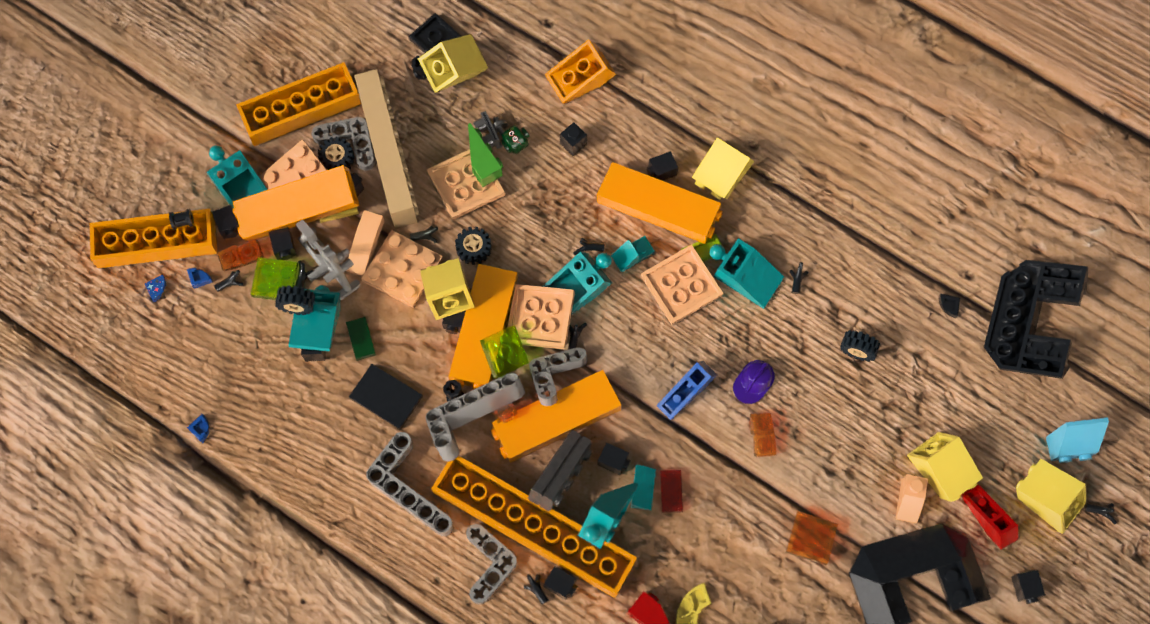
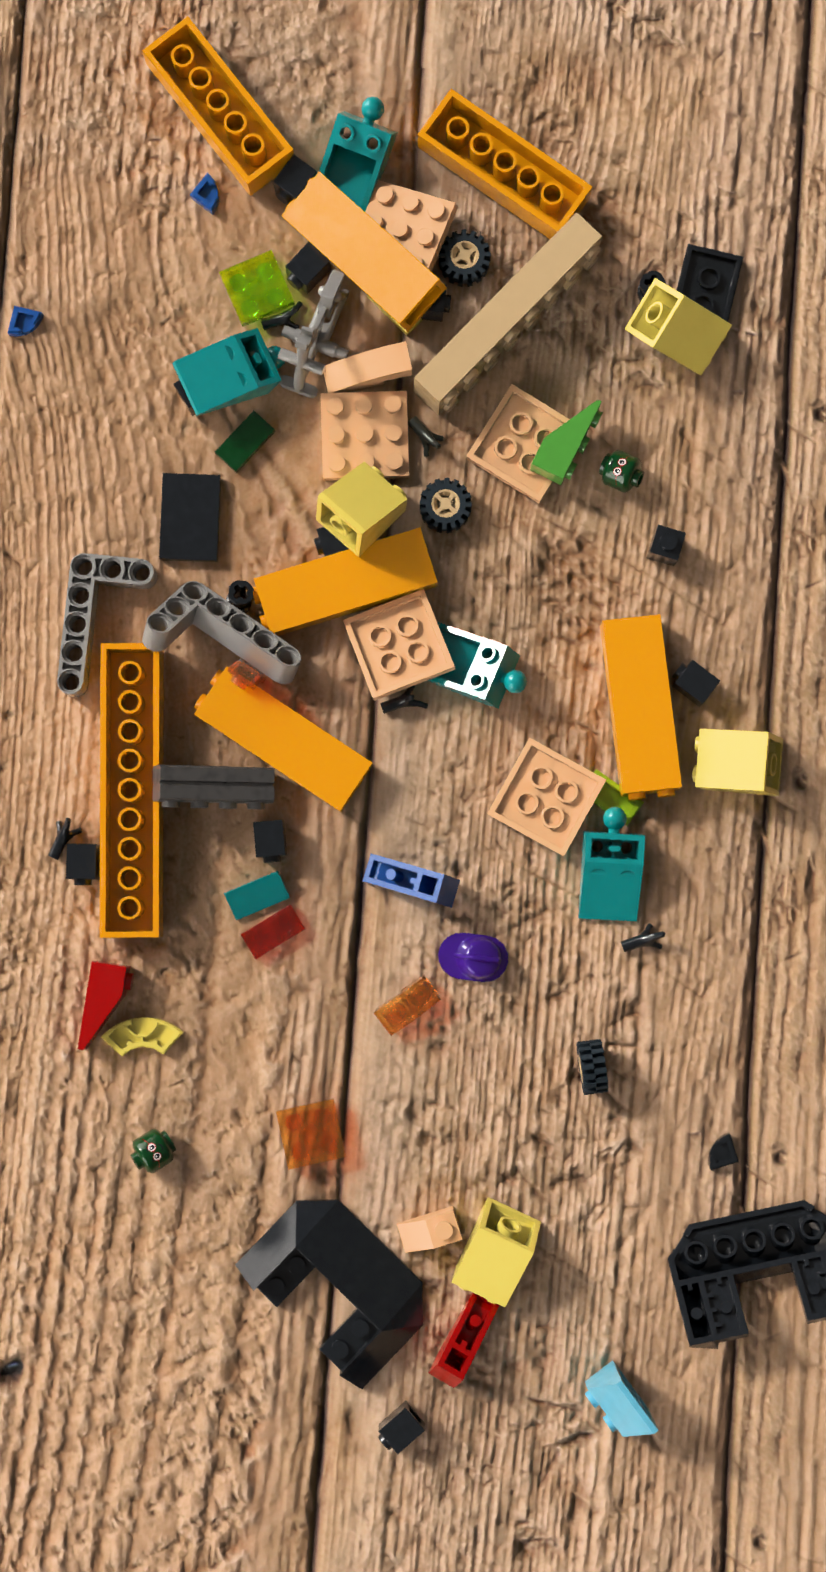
camera: 65 degrees right, 15 degrees up
blue tile [145,275,166,302] -> none
black bush [169,209,194,230] -> none
black bar [214,270,244,292] -> none
clear orange slope [217,239,264,271] -> none
black wheel [275,286,315,315] -> none
light grey beam [312,117,375,171] -> none
light grey beam [466,524,517,605] -> none
flat silver hips [473,111,508,149] -> none
clear neon green plate [480,325,529,379] -> none
light grey beam [529,348,588,406] -> none
light orange slope [545,39,616,104] -> none
black bar [573,238,605,255] -> none
teal slope [578,482,639,549] -> none
teal slope [611,236,655,273] -> none
light yellow slope [1016,459,1087,534] -> none
black bar [1085,503,1117,524] -> none

